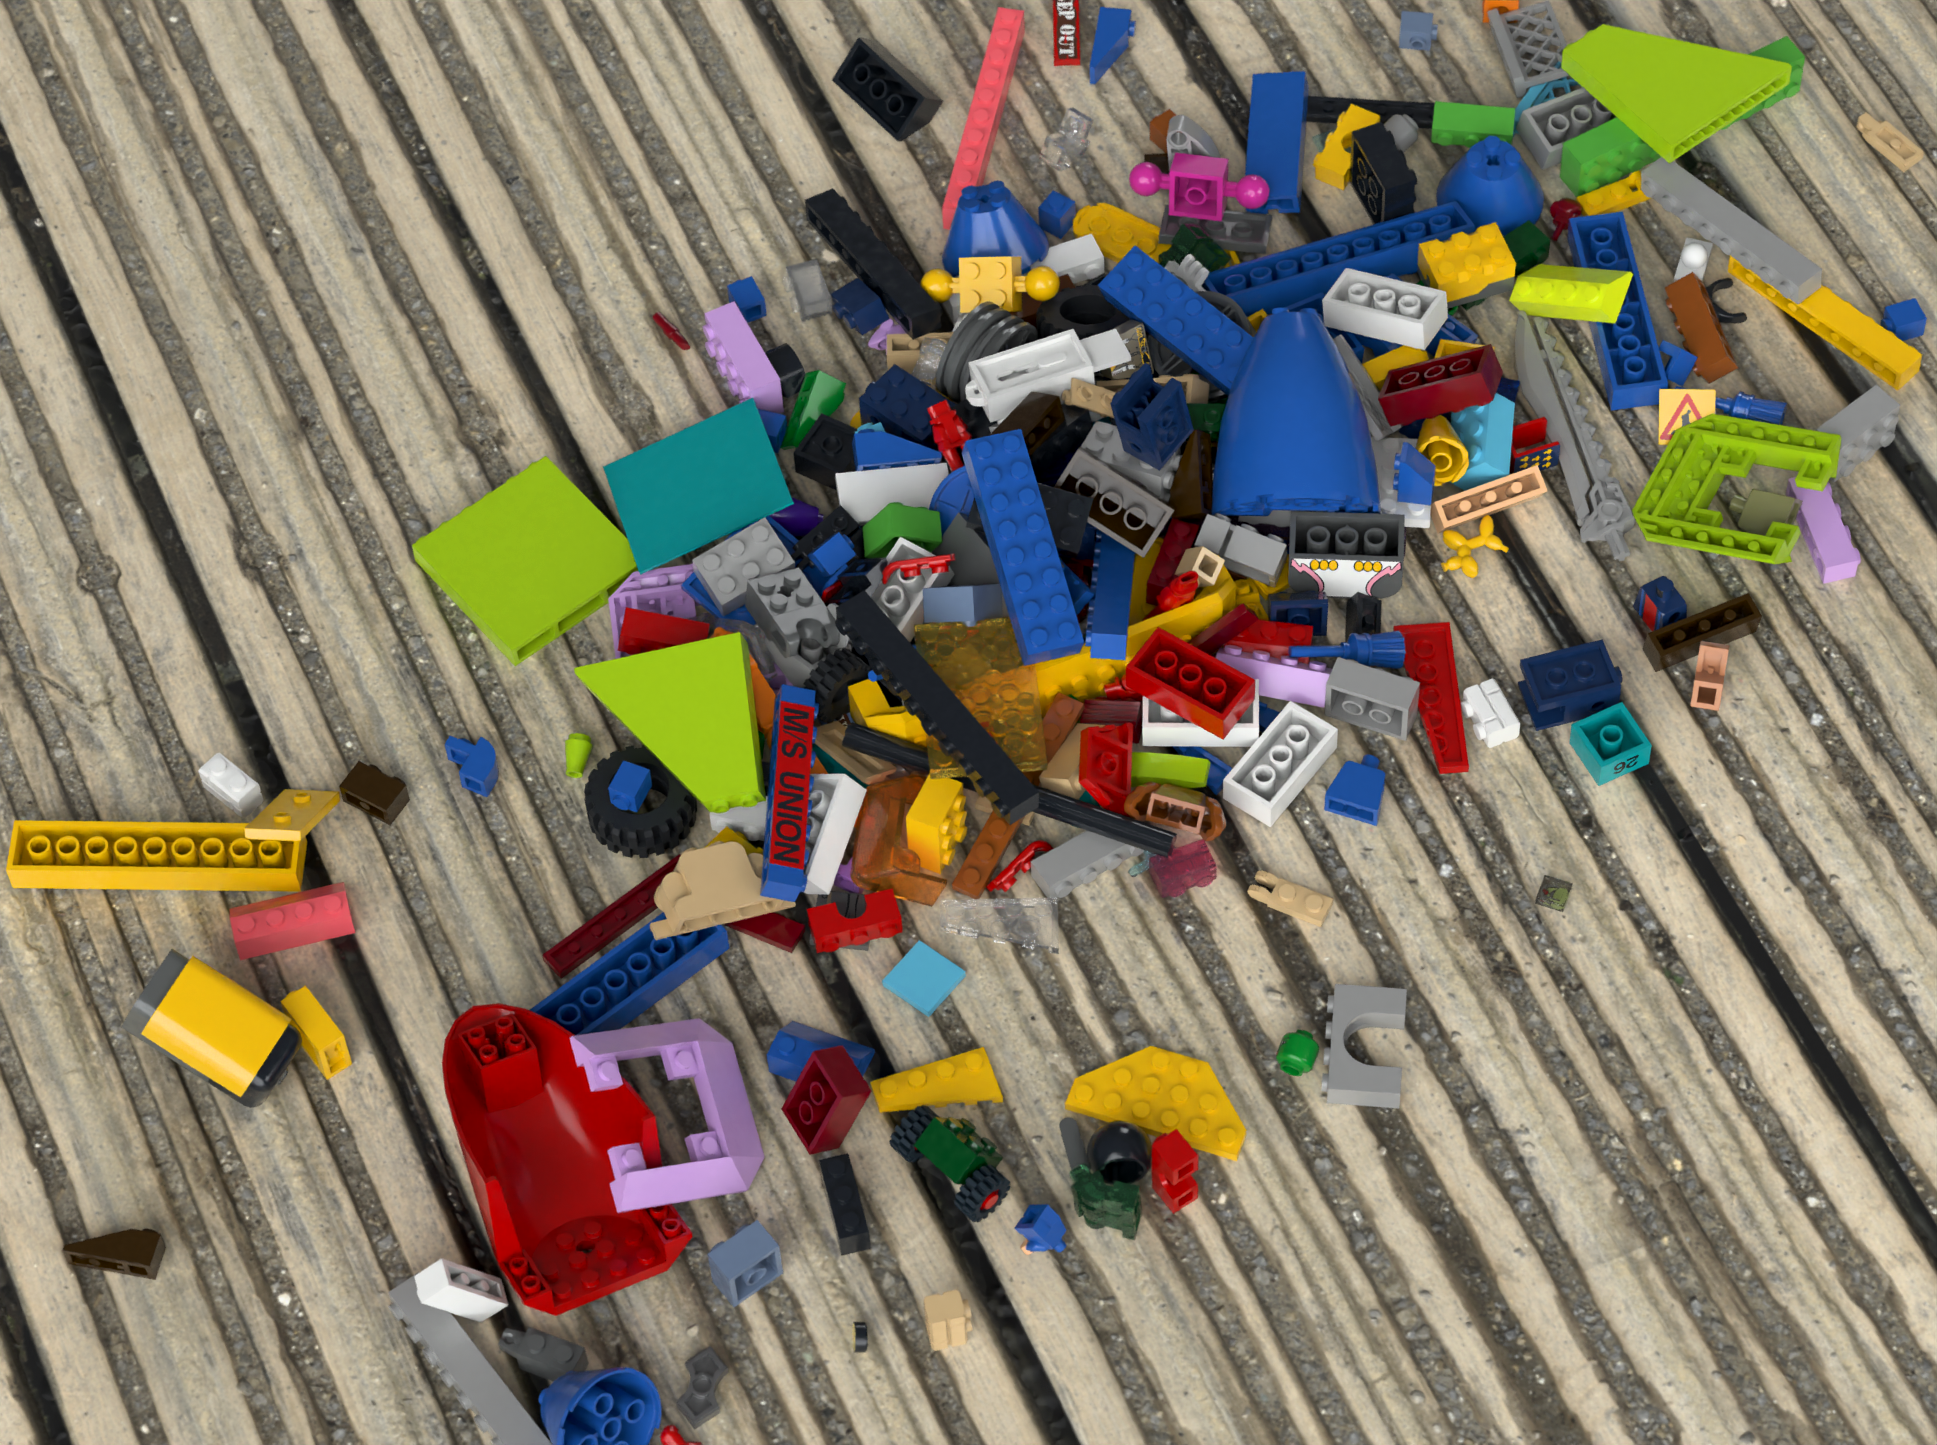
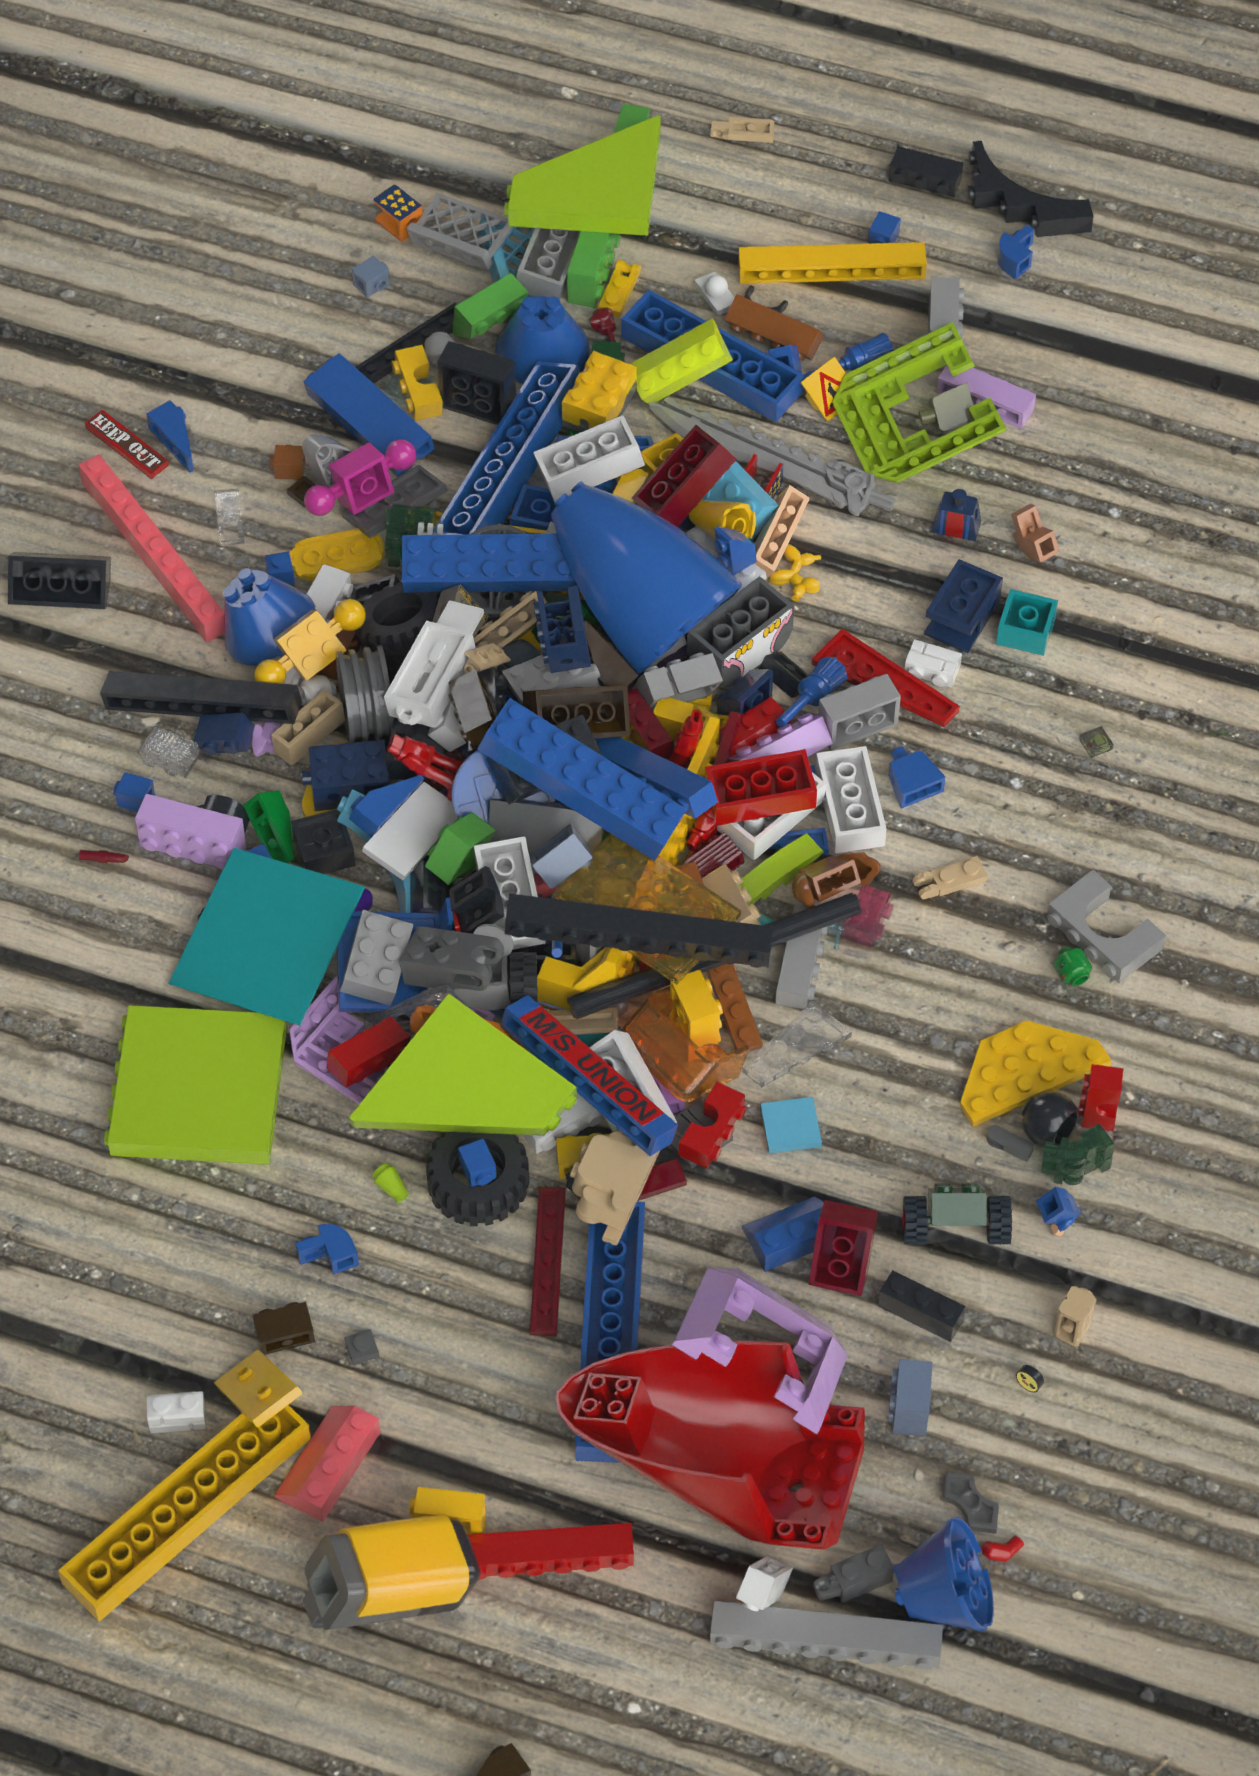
camera: 50 degrees left, 0 degrees up
black hinge [791,505,860,571] -> none
blue brick [807,532,856,578] -> none
yellow wing [870,1047,1003,1112] -> none
red piece [882,554,956,585] -> none
clear brick [911,337,946,391] -> none
red piece [986,840,1054,892] -> none
red wing [1079,722,1133,817] -> none
tan brick [1175,546,1225,589] -> none
light grey brick [1641,157,1822,305] -> none
dark brown brick [1642,593,1762,672] -> none
none -> dark grey plate [344,1329,379,1365]
none -> red brick [468,1523,634,1580]

